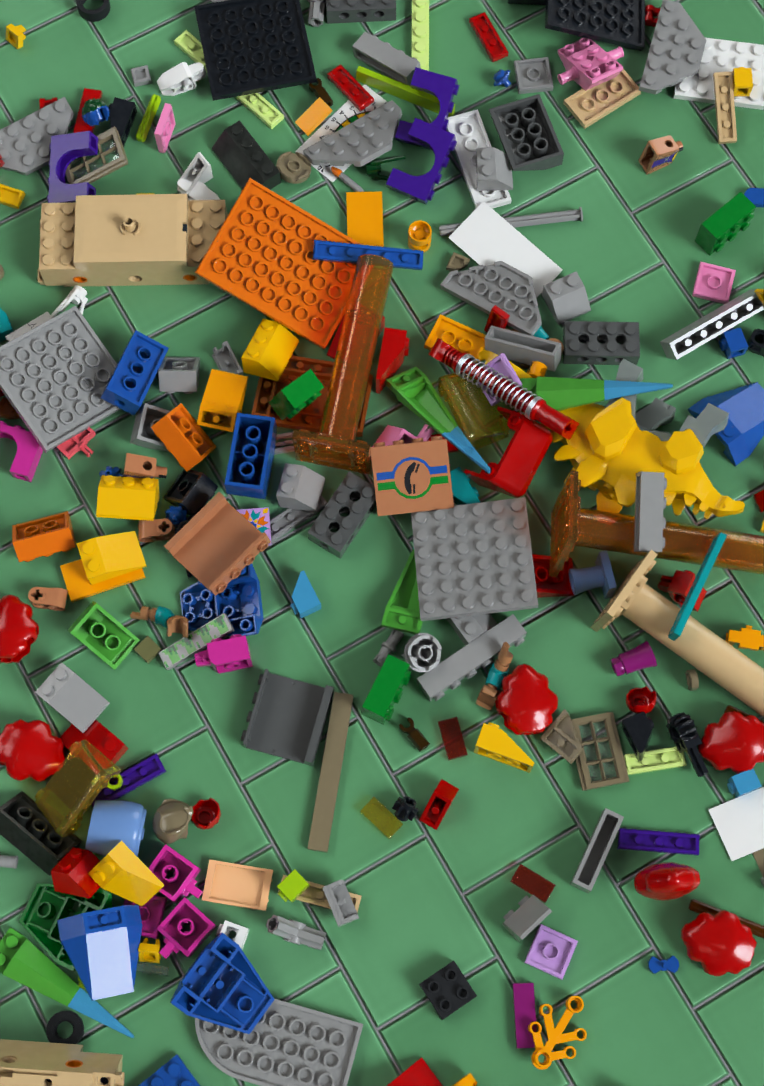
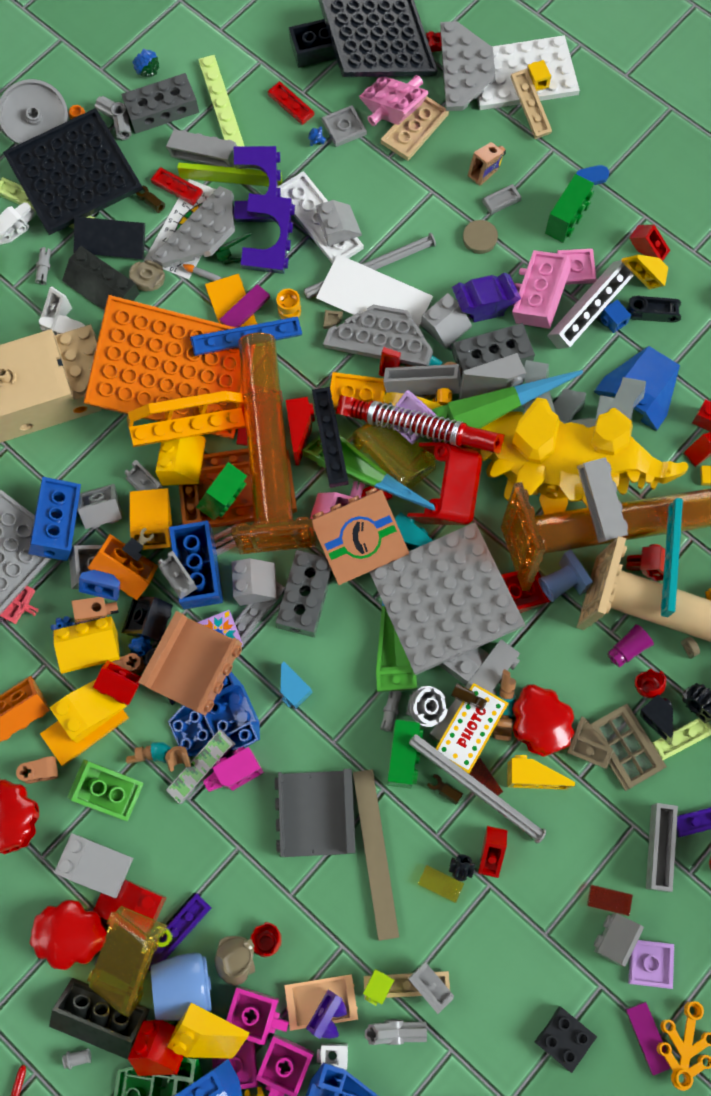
camera: 15 degrees left, 0 degrees up
olive tile [134,636,162,664] -> none
bright pink tile [154,103,176,154] -> none
light orange tile [295,97,333,136] -> none
dark grey slope [489,94,564,171] -> none
none -> light grey pin [35,247,51,285]
none -> black tile [73,216,145,259]
none -> blue slope [79,570,120,601]
none -> red brick [93,660,141,705]
none -> black piece [122,528,154,562]
none -> light orange plate [127,391,246,447]
none -> light grey hinge [158,551,197,599]
none -> magenta tile [219,284,271,328]
none -> dark purple tile [306,989,347,1039]
none -> black plate [312,387,349,488]
none -> light grey axle [409,735,546,844]
none -> white tile [436,683,509,774]
none -> dark brown bar [451,683,487,710]
none -> dark purple slope [452,273,521,322]
none -> light grey slope [459,353,526,400]
none -> dark tan tile [463,220,498,254]
none -> light grey tile [482,184,522,215]
none -> bright pink piece [511,250,571,329]

